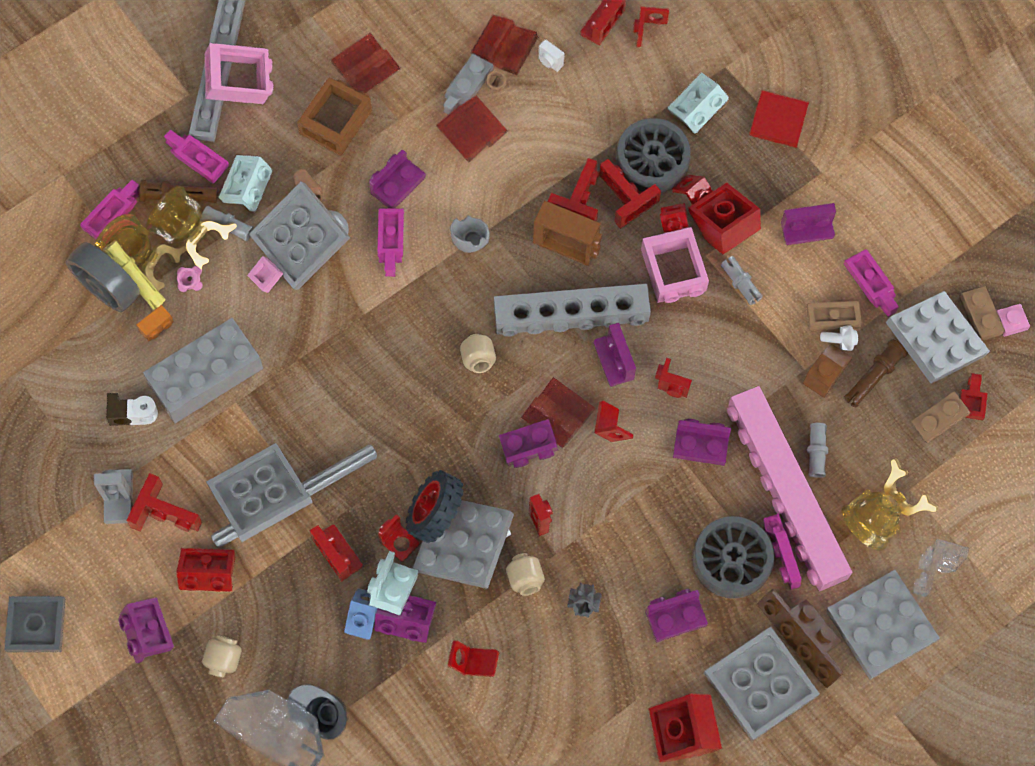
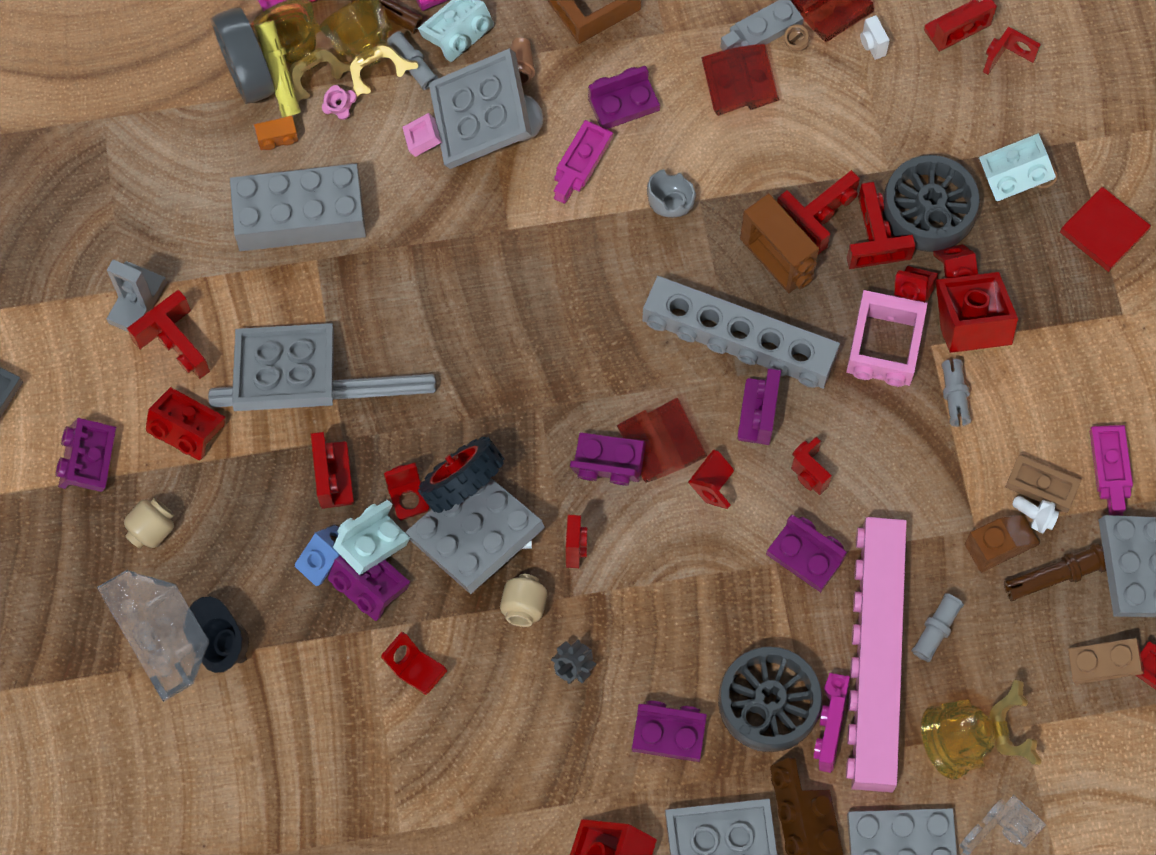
camera: 30 degrees right, 0 degrees up
leg [106,393,158,426] -> none
tan head [460,334,496,373] -> none
magenta bracket [781,203,836,245] -> none

